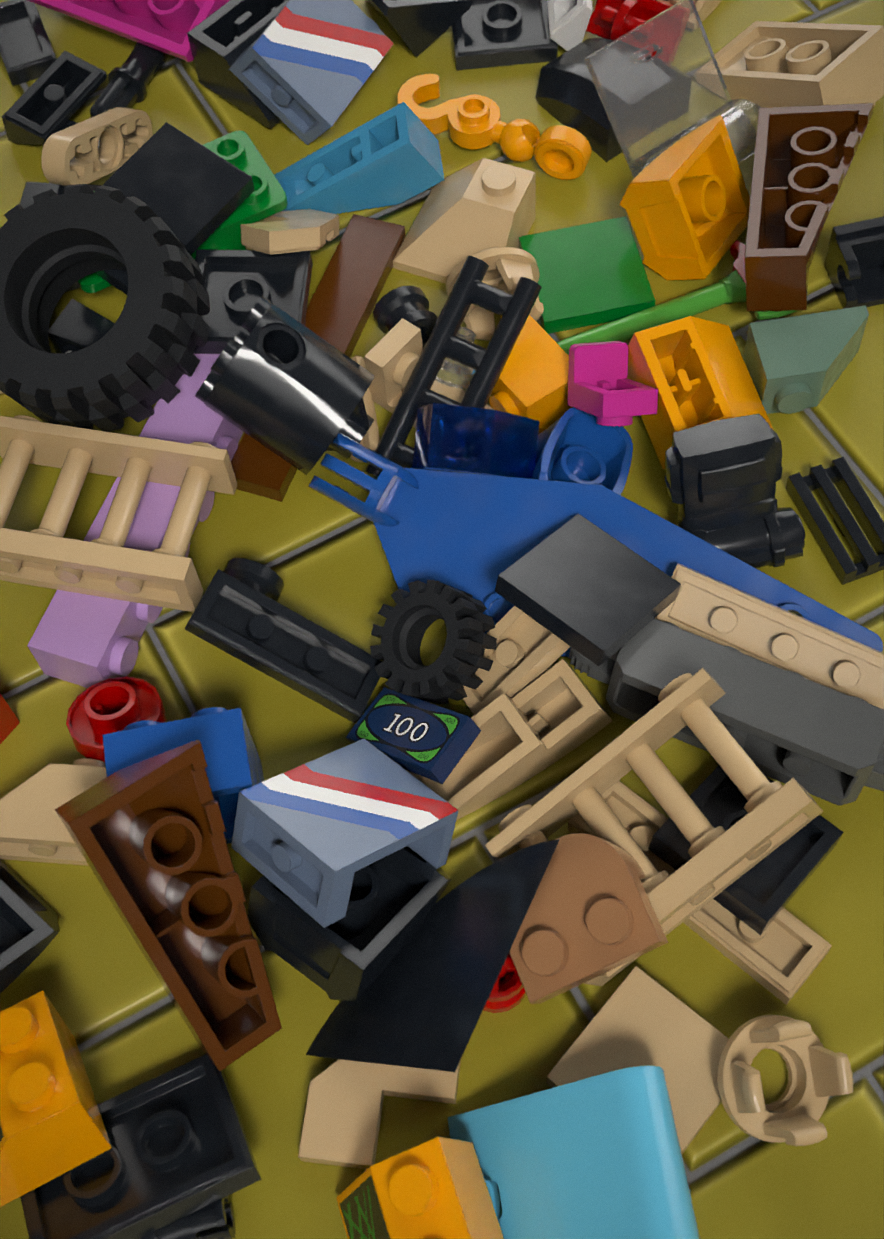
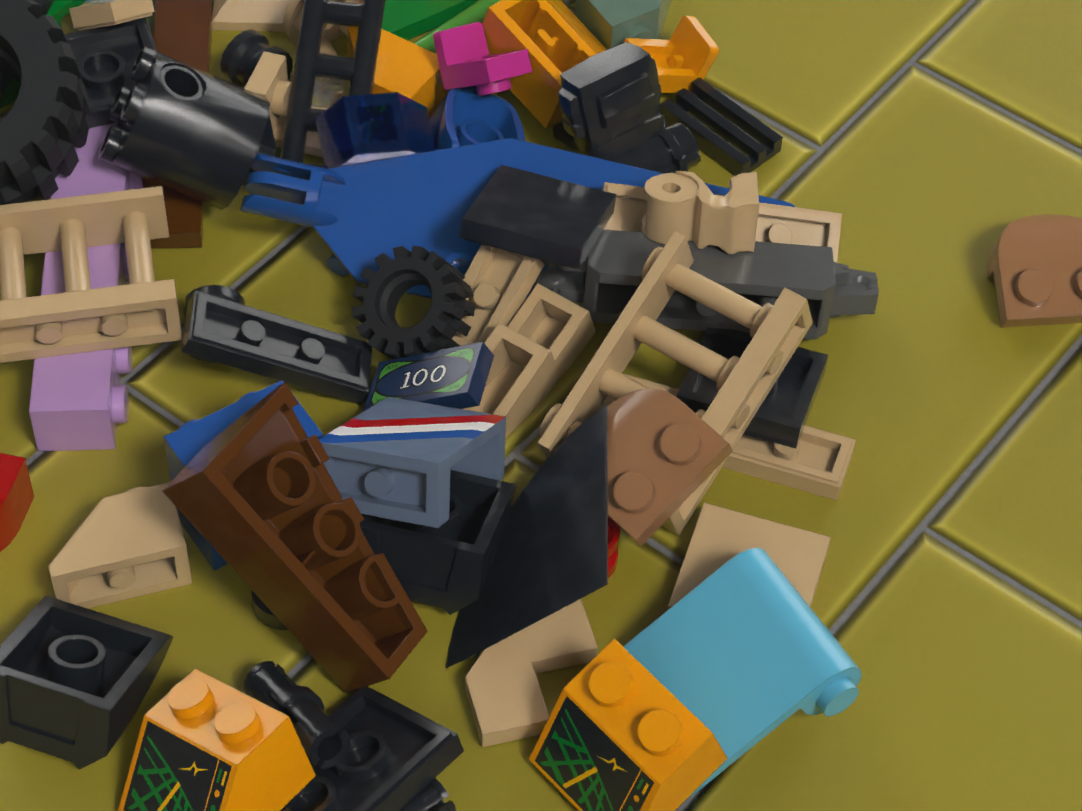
camera: 30 degrees left, 10 degrees down
red plate [66,676,166,763] -> none
tan piece [718,1015,853,1146] -> none
none -> black pin [244,661,350,769]
none -> light orange bracket [624,16,719,93]
none -> tan leg [641,171,759,254]

